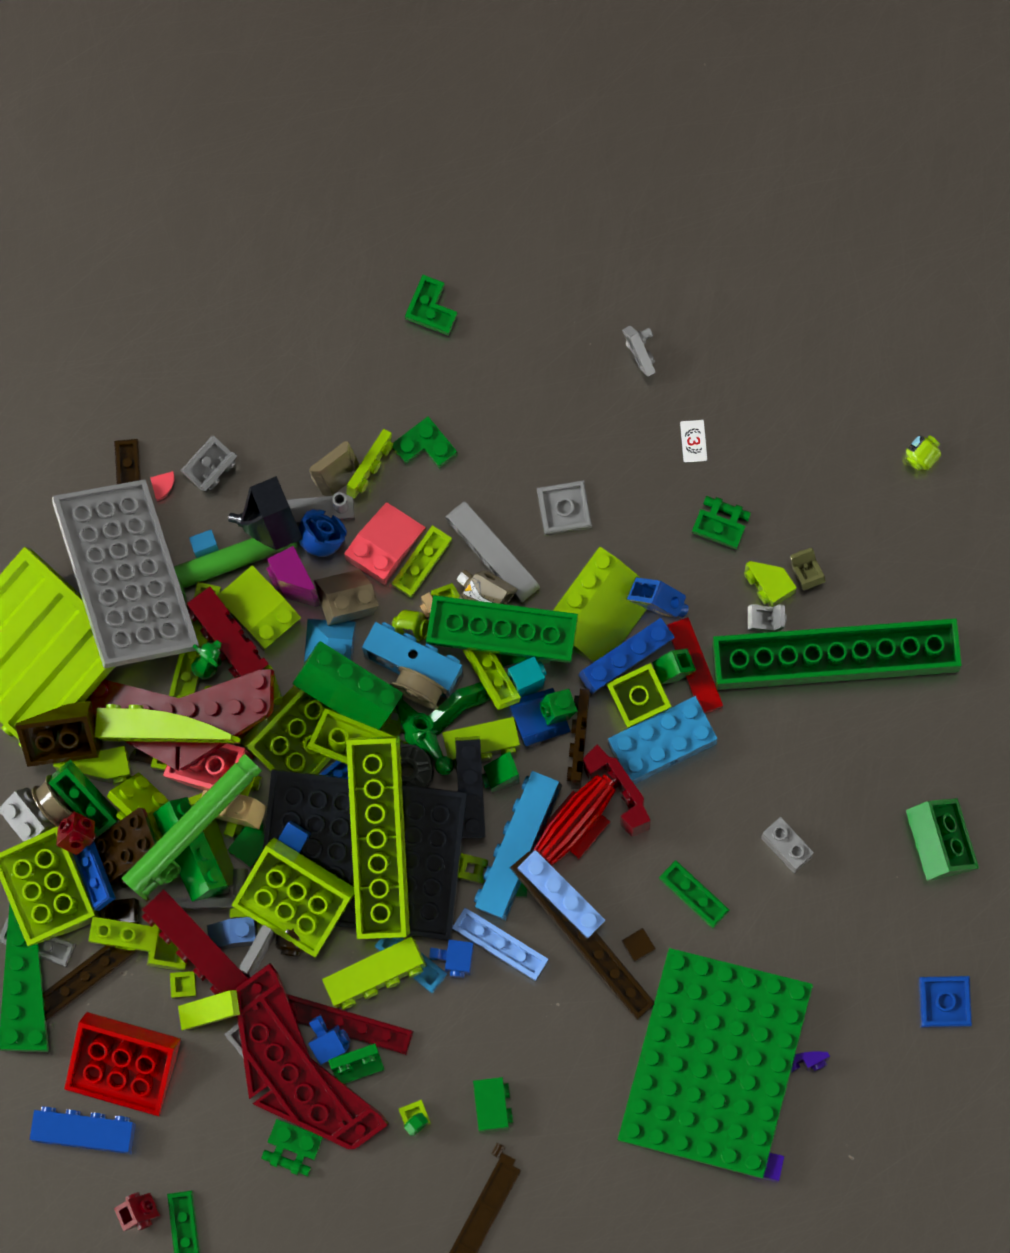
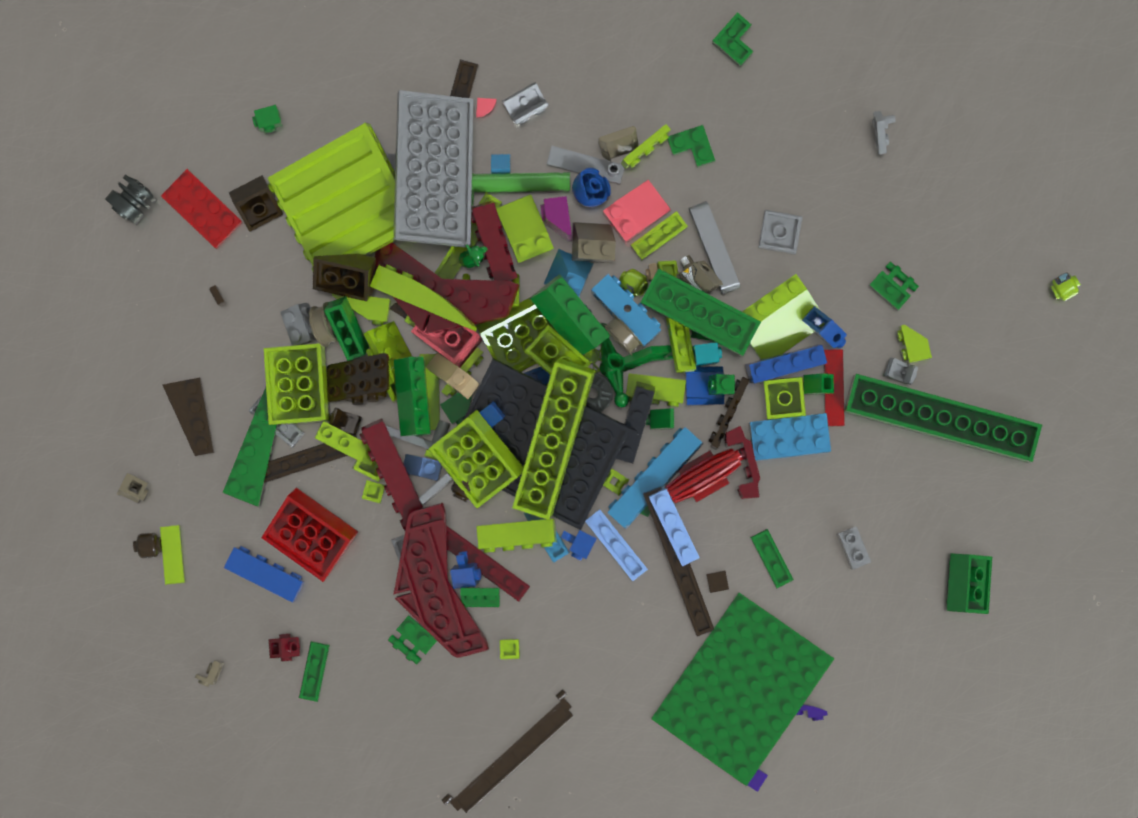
camera: 15 degrees right, 10 degrees up
dark red brick [56,811,96,855] -> none
blue tile [72,841,116,911] -> none
bright green piece [122,754,262,902] -> none
lime tile [178,990,240,1030] -> none
black piece [228,476,303,550] -> none
green tile [404,1113,429,1136] -> none
green brick [473,1077,513,1133] -> none
white sticker [680,420,707,463] -> none
olive bracket [790,548,826,591] -> none
blue tile [919,976,972,1028] -> none

